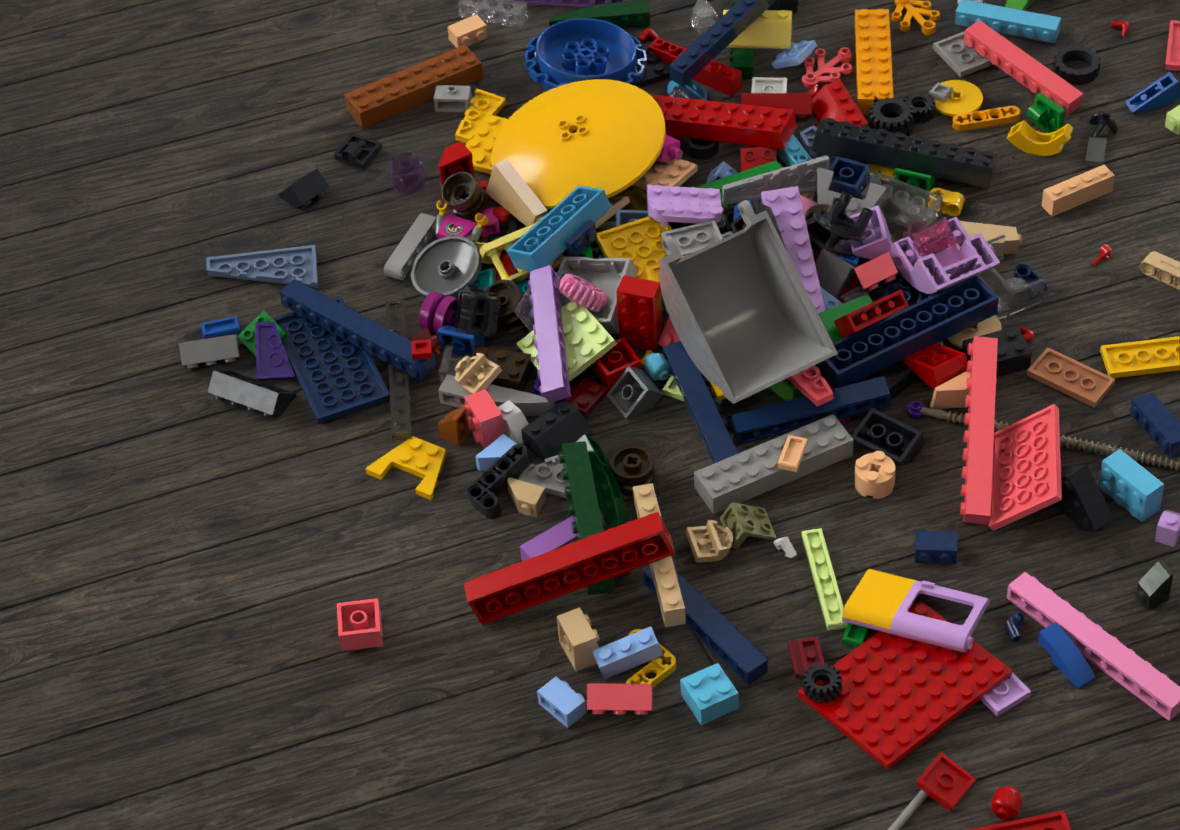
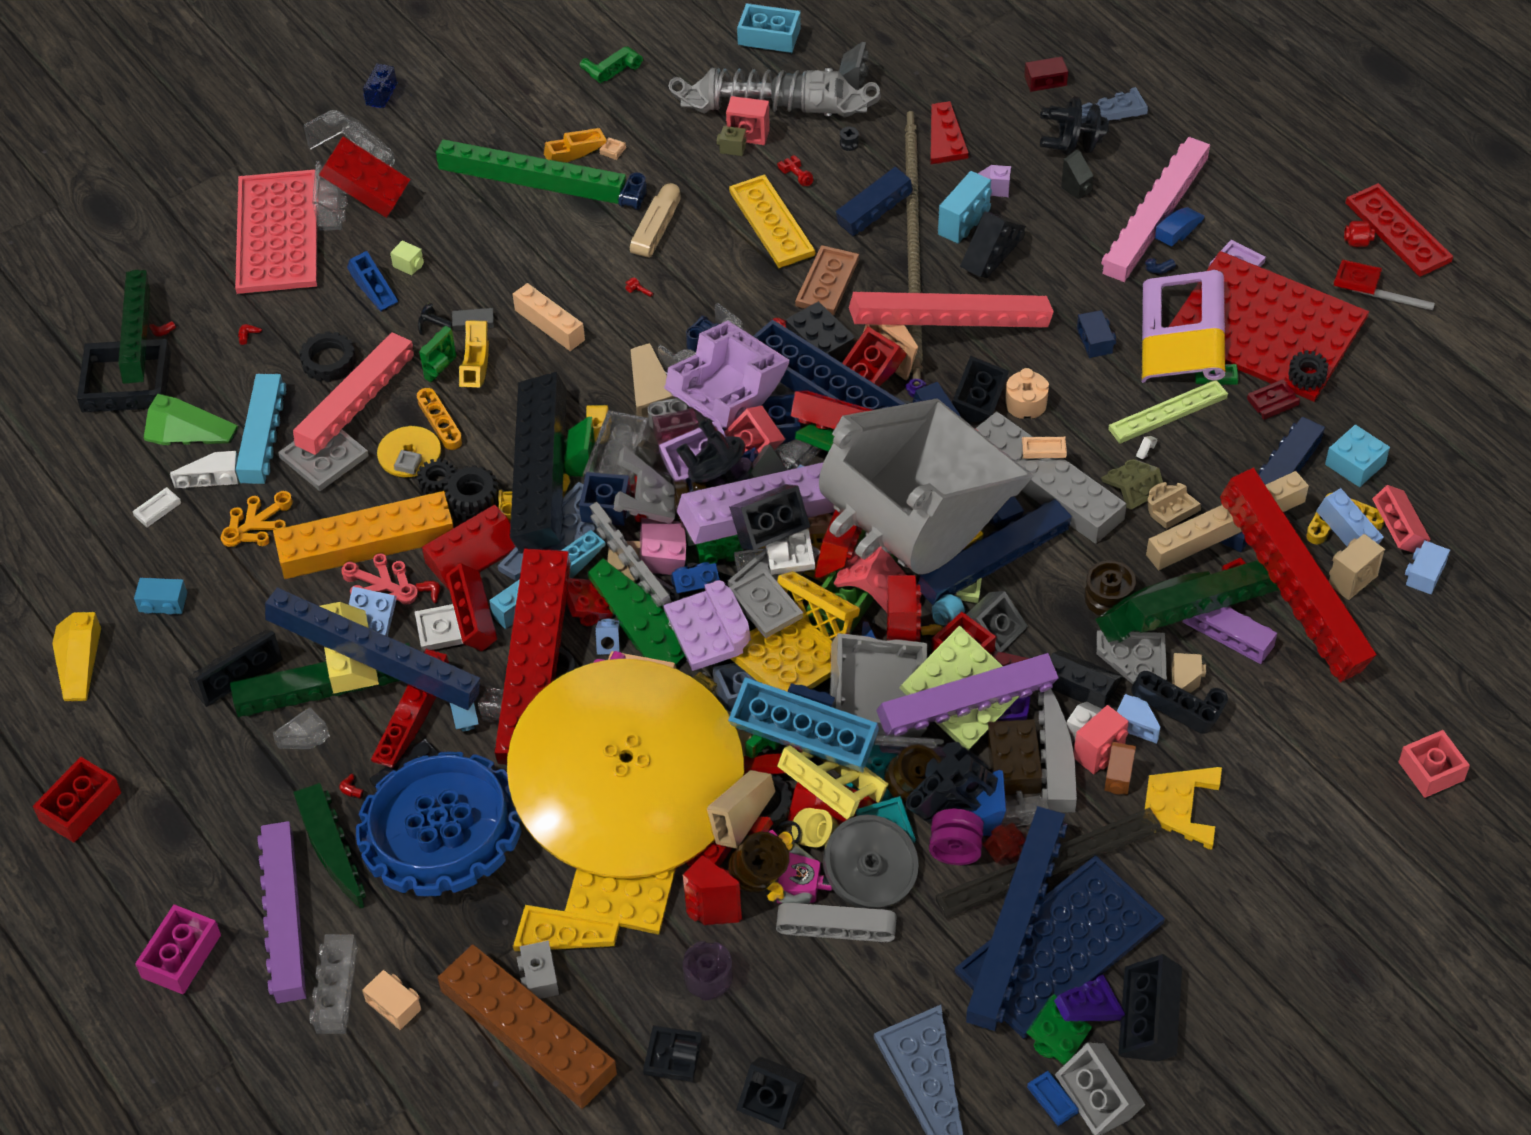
camera: 110 degrees left, 5 degrees up
red plate [411,339,432,360] -> none
tan slope [454,353,503,394] -> none
bright pink gear [558,274,608,312] -> none
clear pink brick [912,217,958,257] -> none
coral plate [989,404,1062,531] -> none

